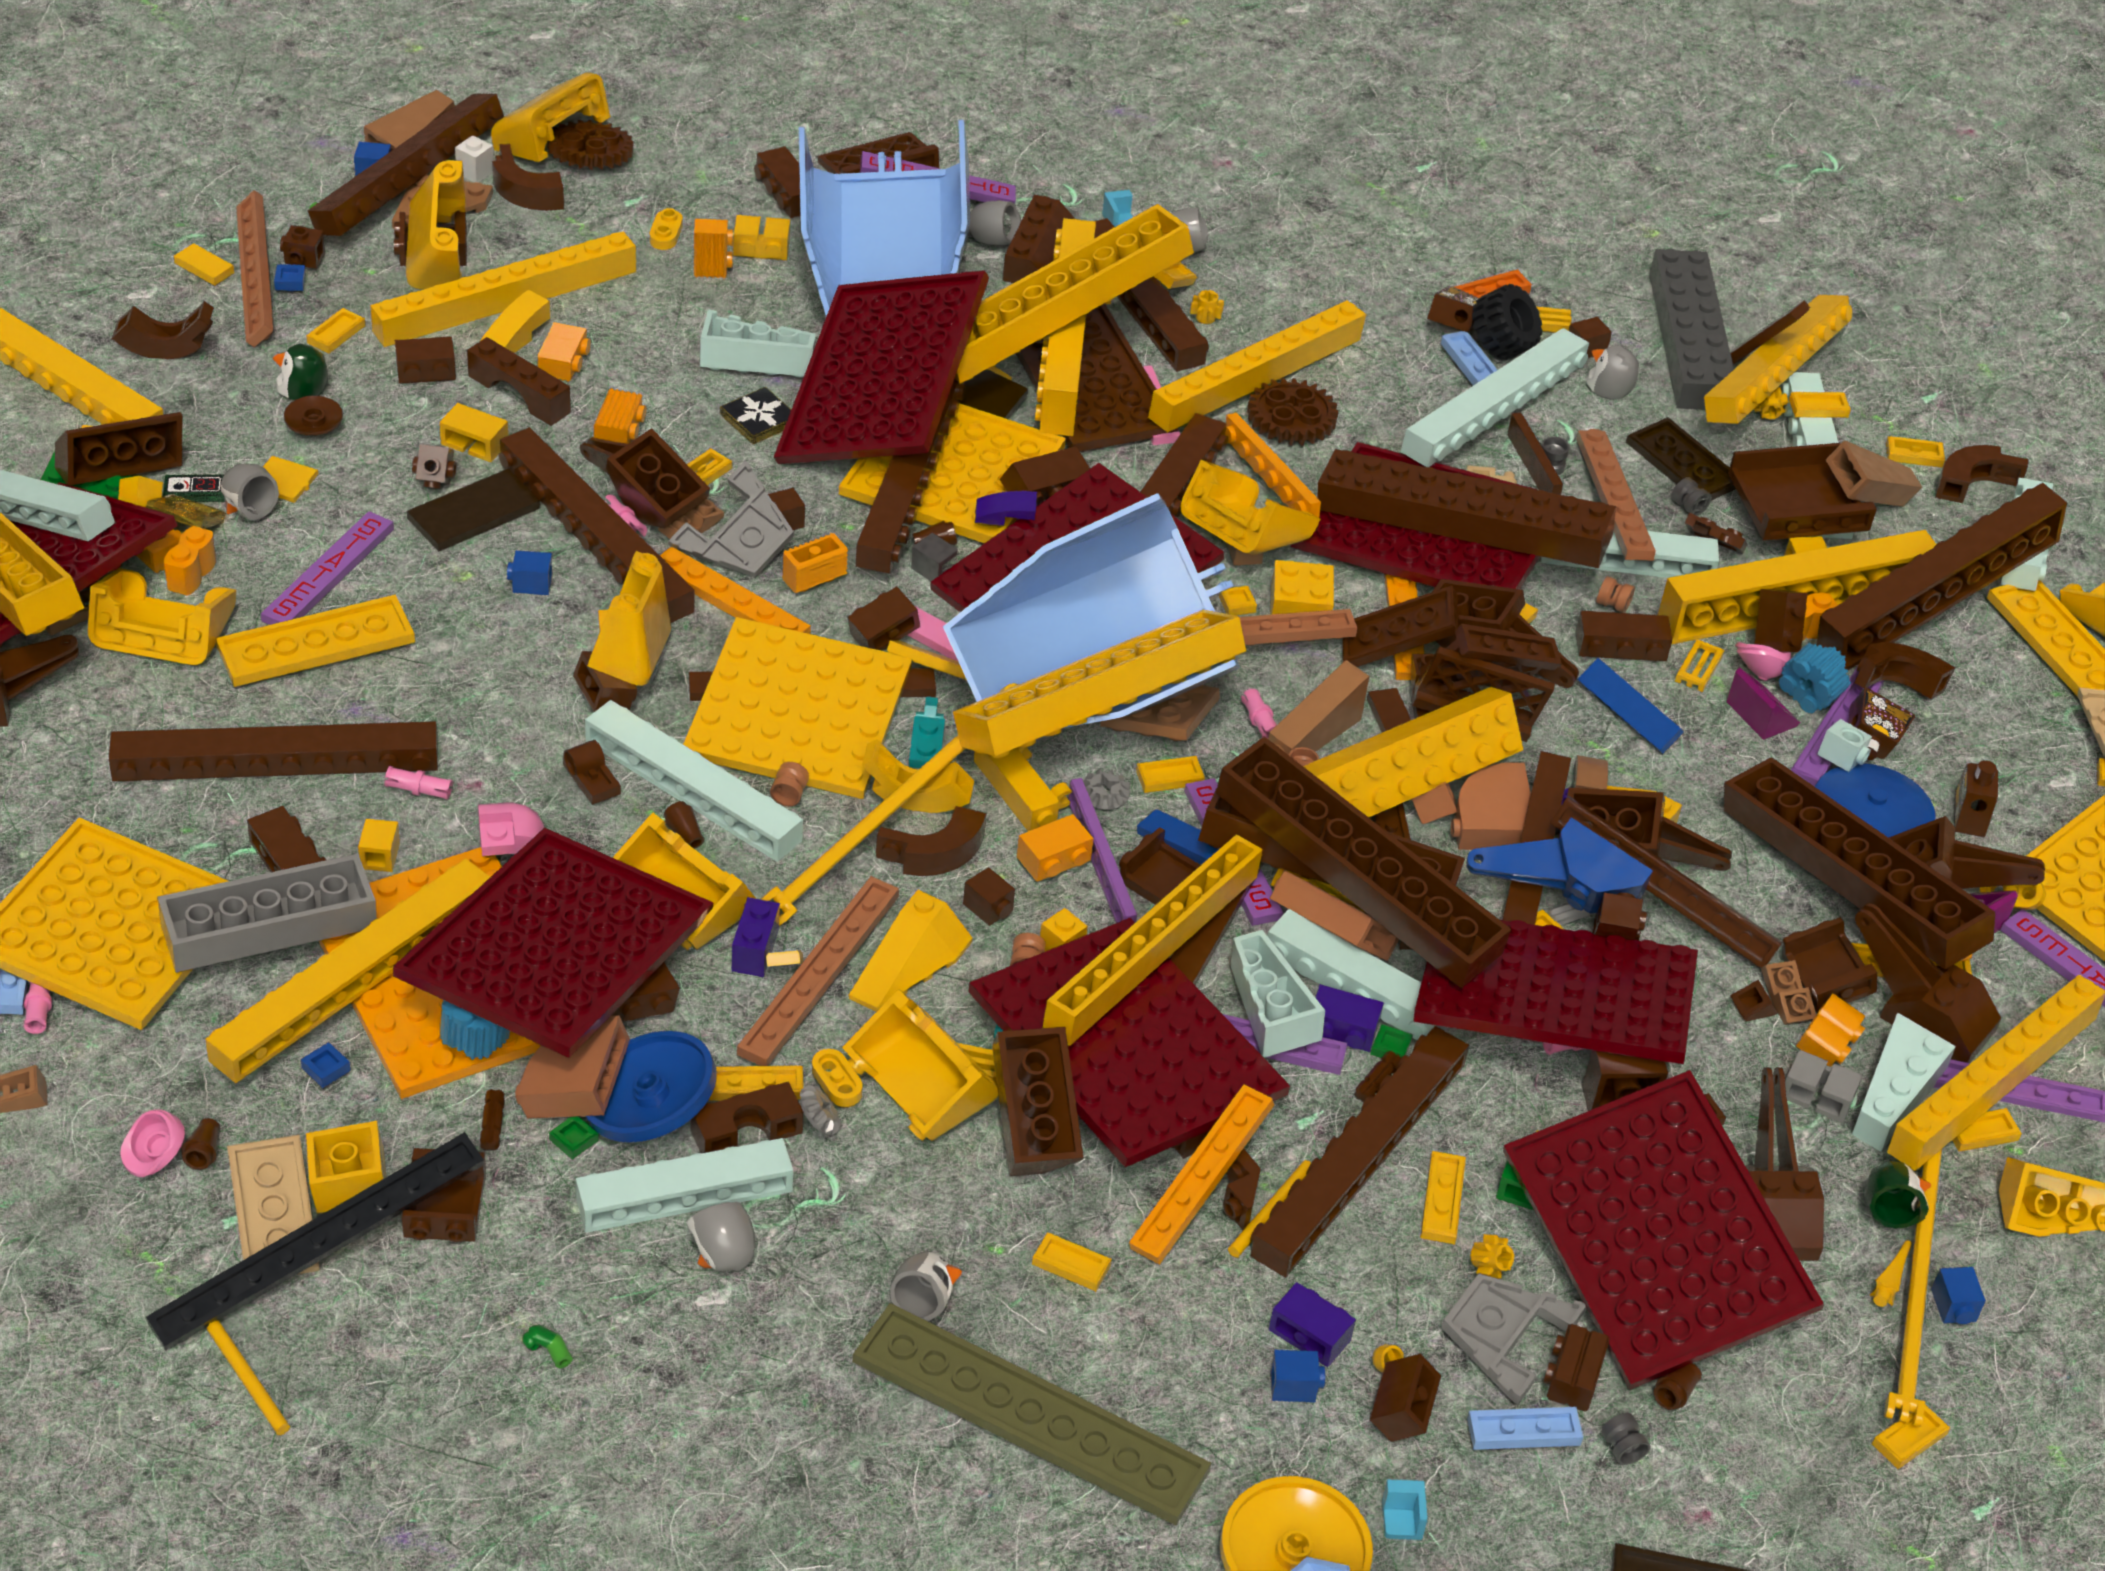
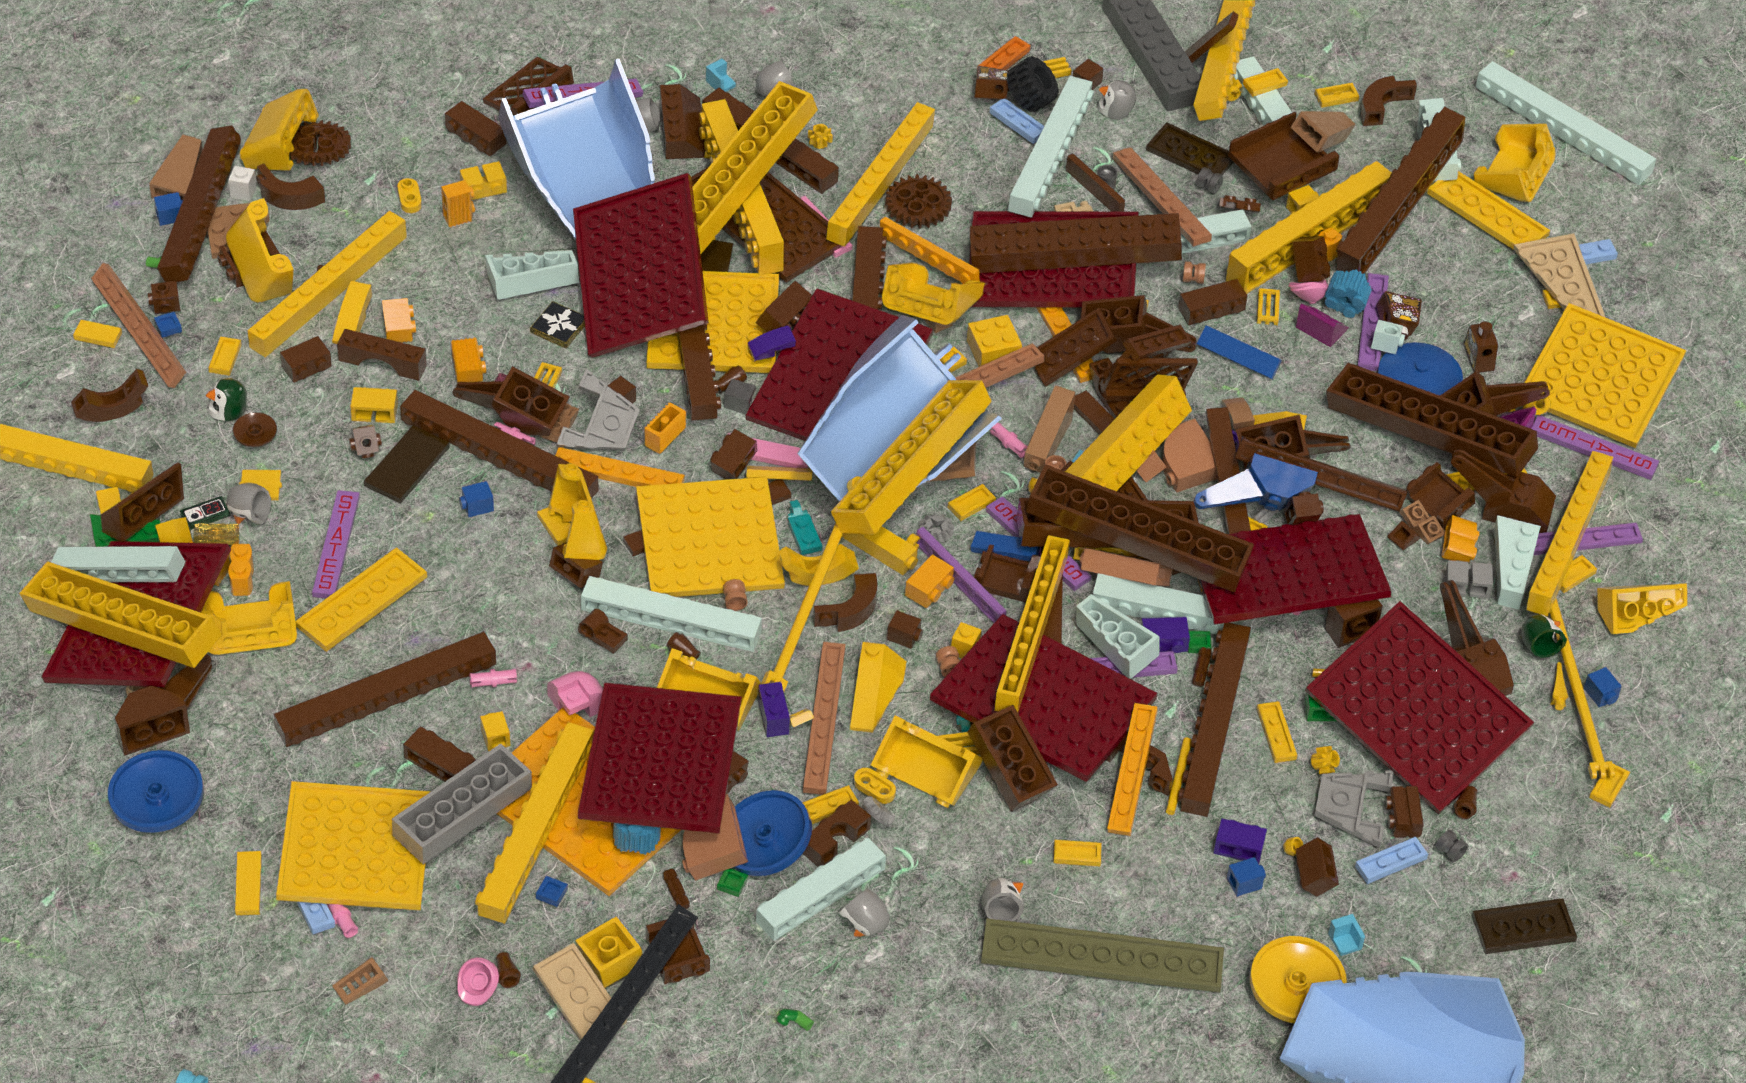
camera: 20 degrees left, 5 degrees up
reddish brown arch [1854,642,1955,699] -> none

